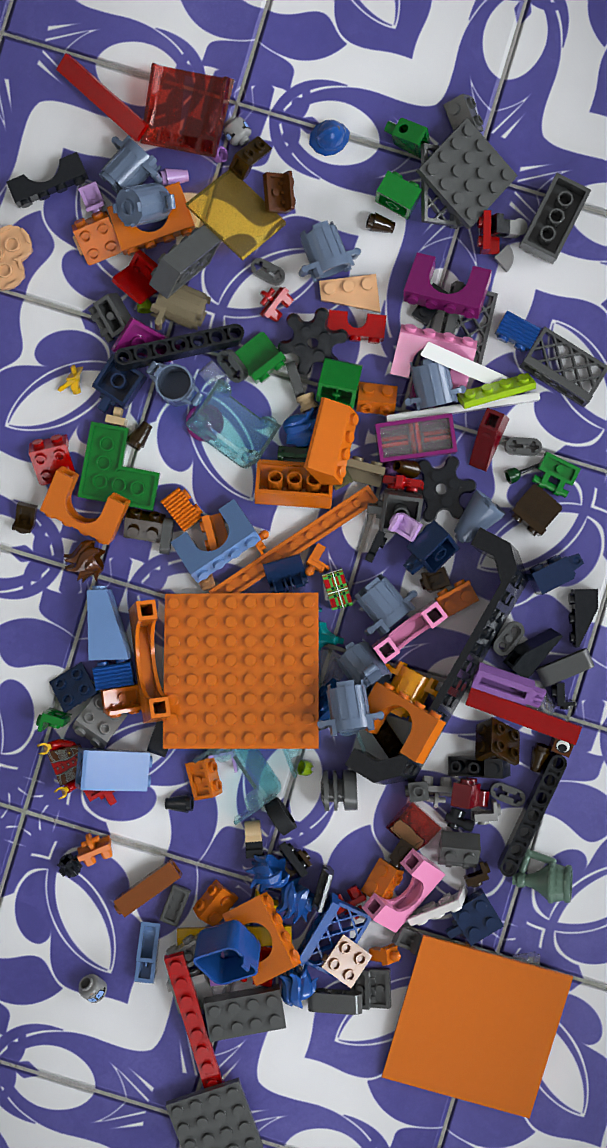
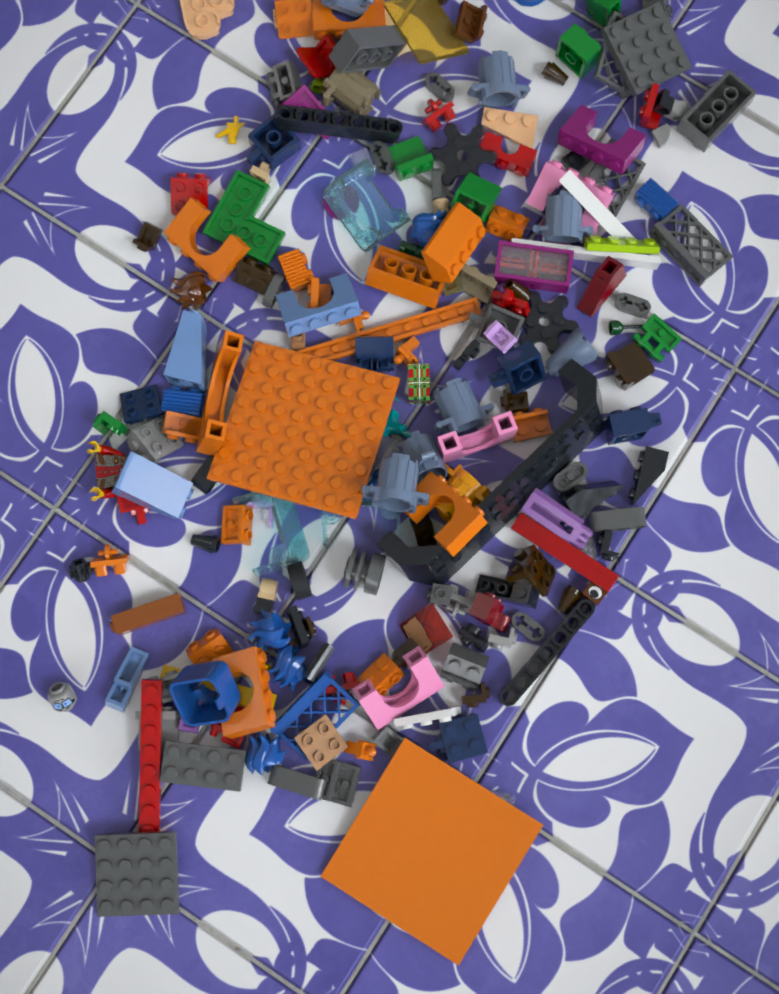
camera: 20 degrees right, 10 degrees down
dark brown cone [127,421,153,451] -> none
sand blue container [145,361,204,407] -> none
dark grey plate [159,883,191,927] -> none
lime hinge [297,760,314,776] -> none
sand green piece [512,849,573,904] -> none

